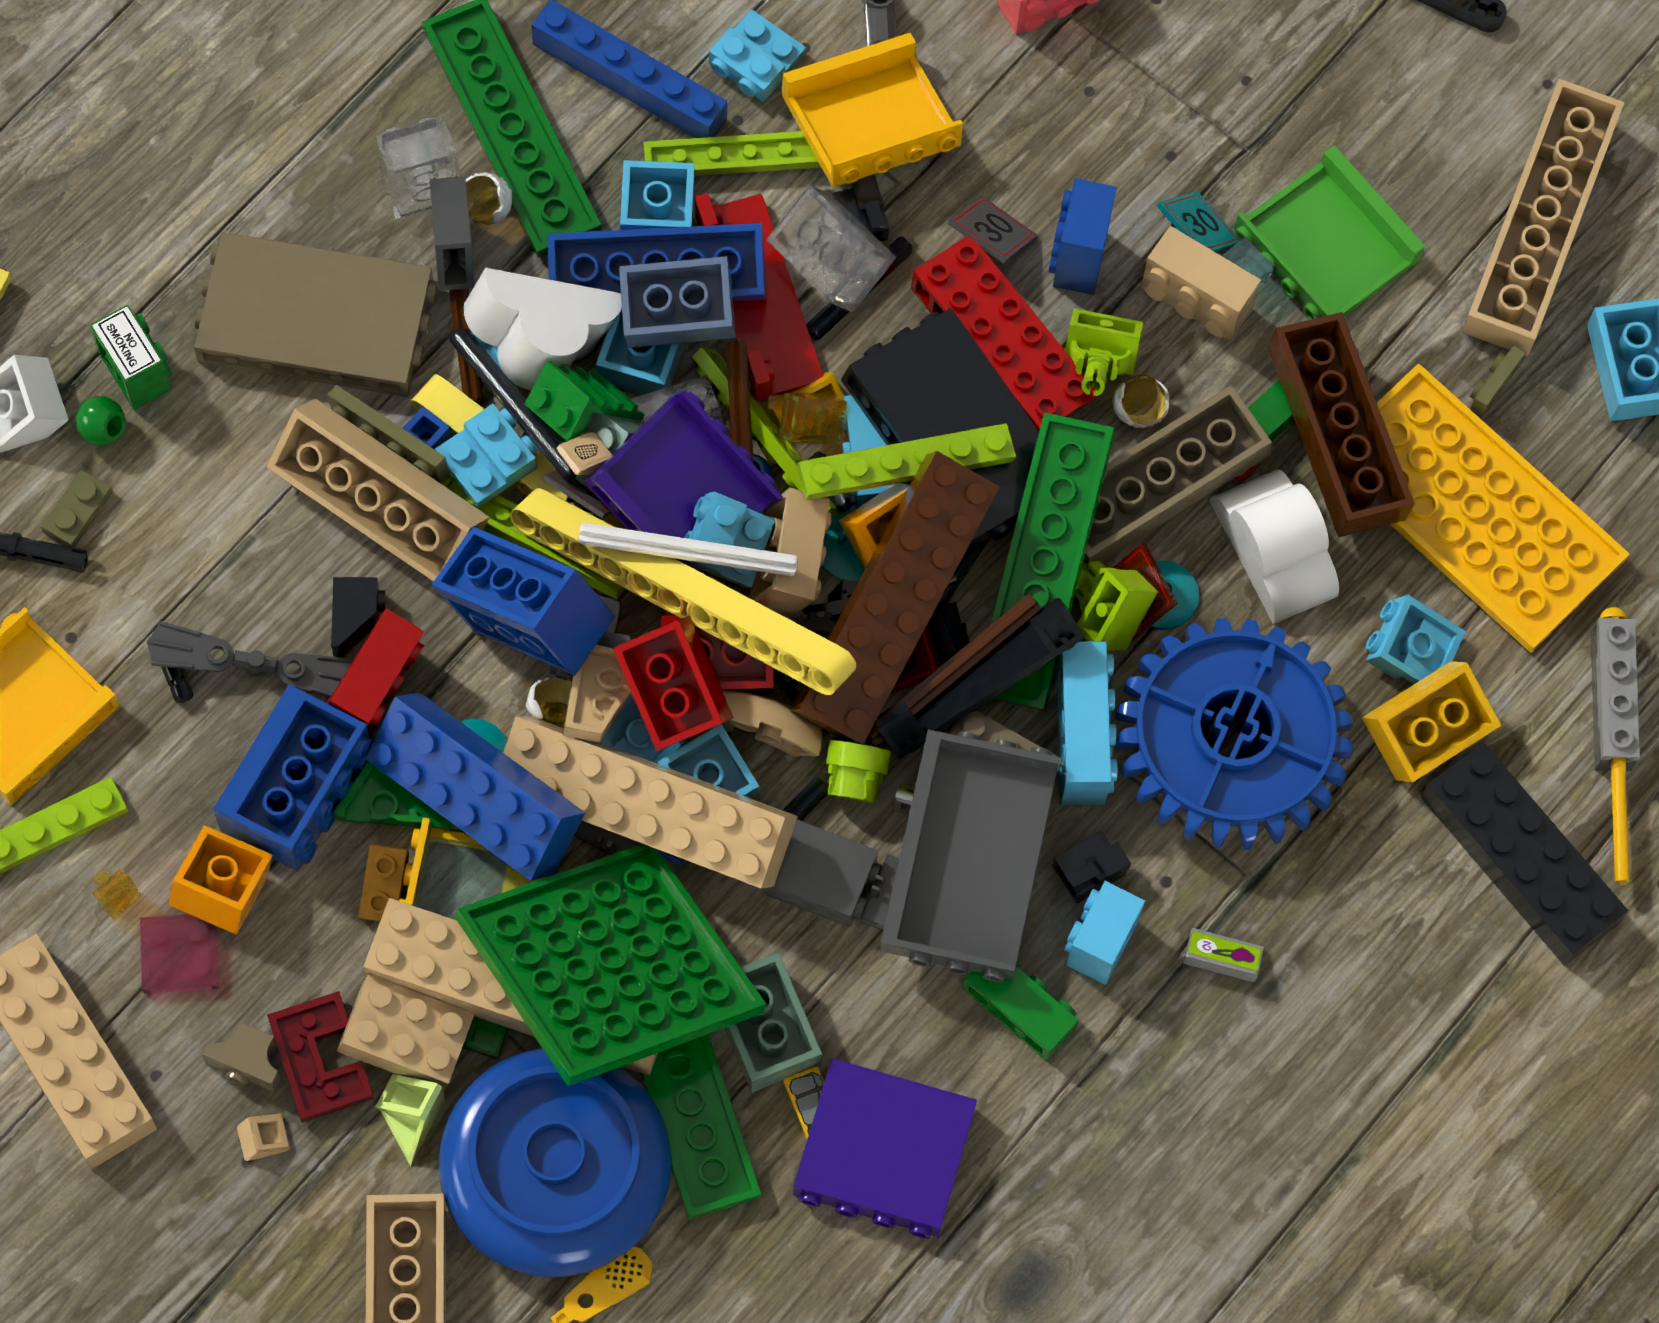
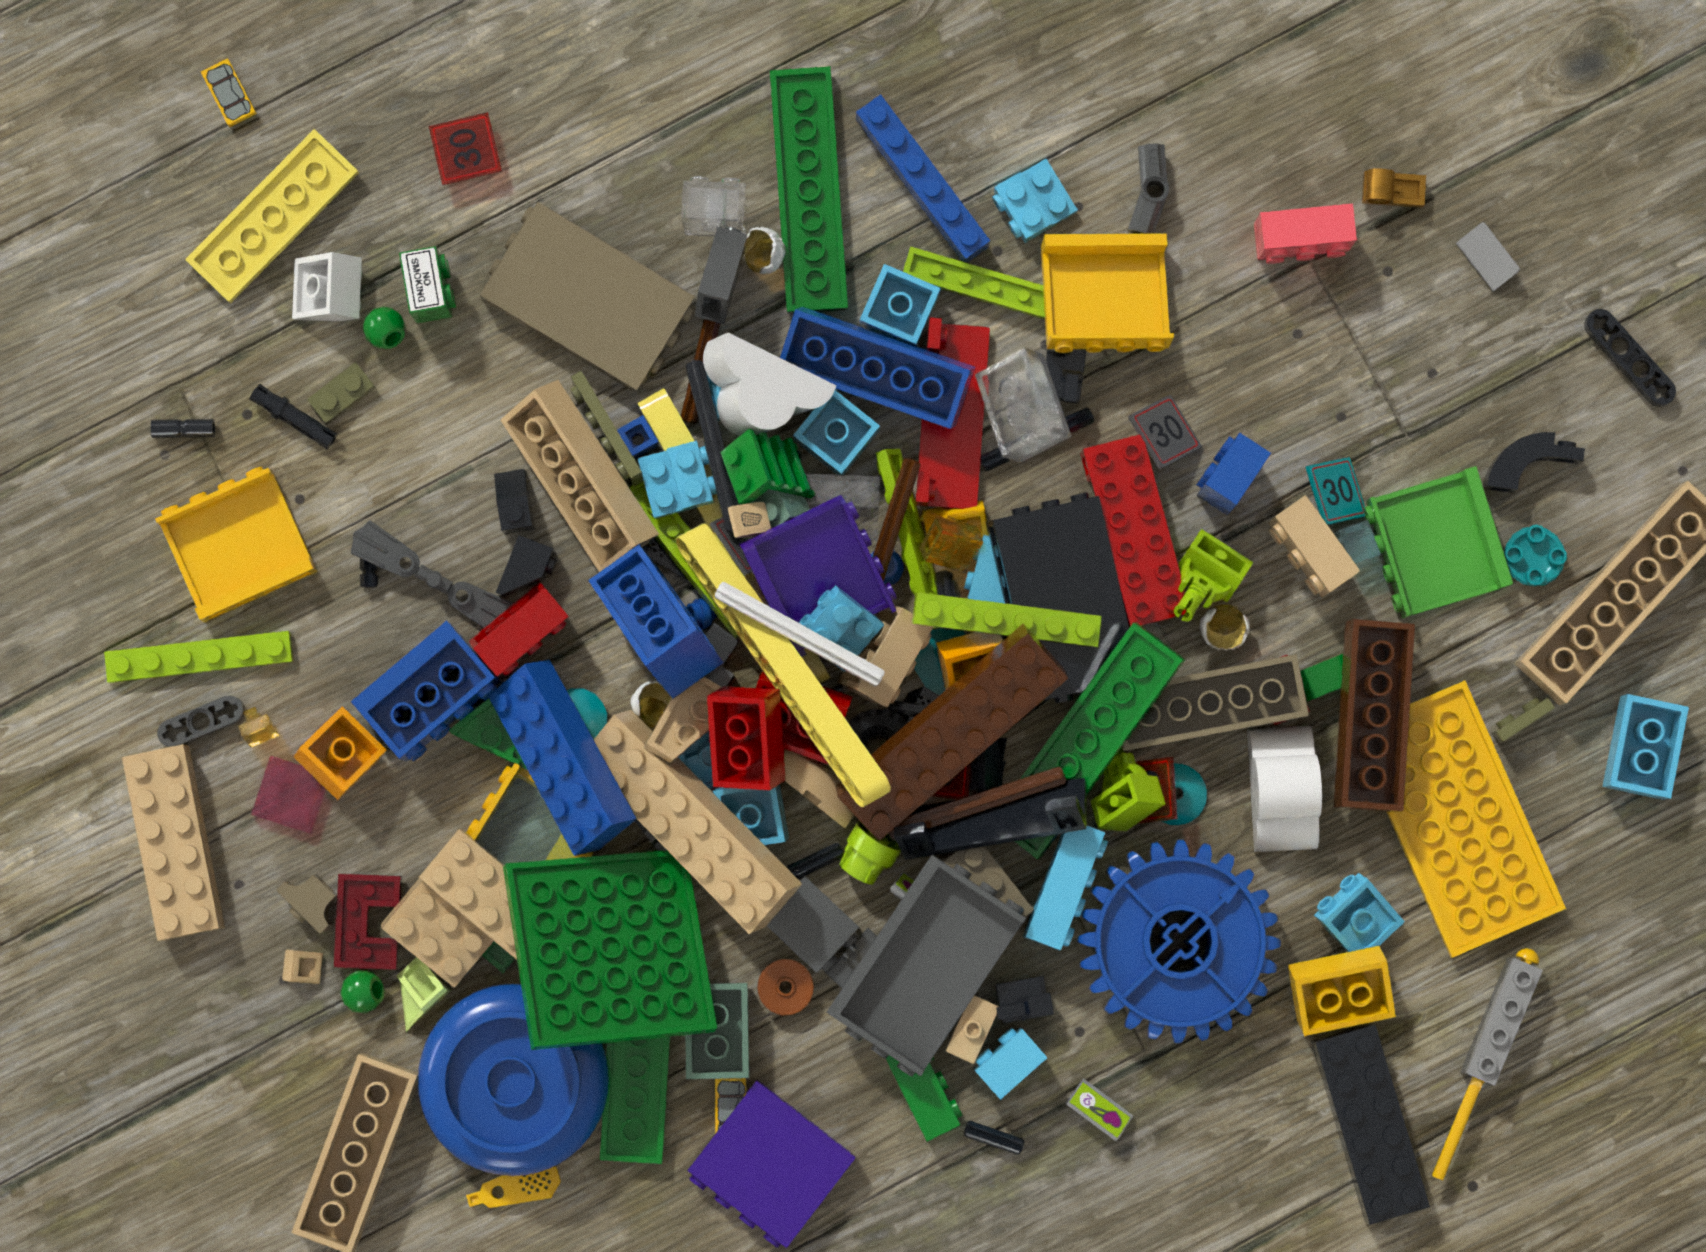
camera: 25 degrees right, 15 degrees up
pearl gold plate [358,843,409,921] -> none
sand blue brick [619,256,736,348] -> none
none -> dark grey beam [157,696,245,747]
none -> green piece [340,970,384,1014]
none -> clear red piece [428,112,502,186]
none -> black slope [494,469,535,535]
none -> dark orange piece [758,959,814,1015]
none -> tan brick [945,995,999,1064]
none -> black axle [964,1121,1024,1155]
none -> black arch [1483,432,1585,493]
none -> teal dish [1504,525,1567,587]

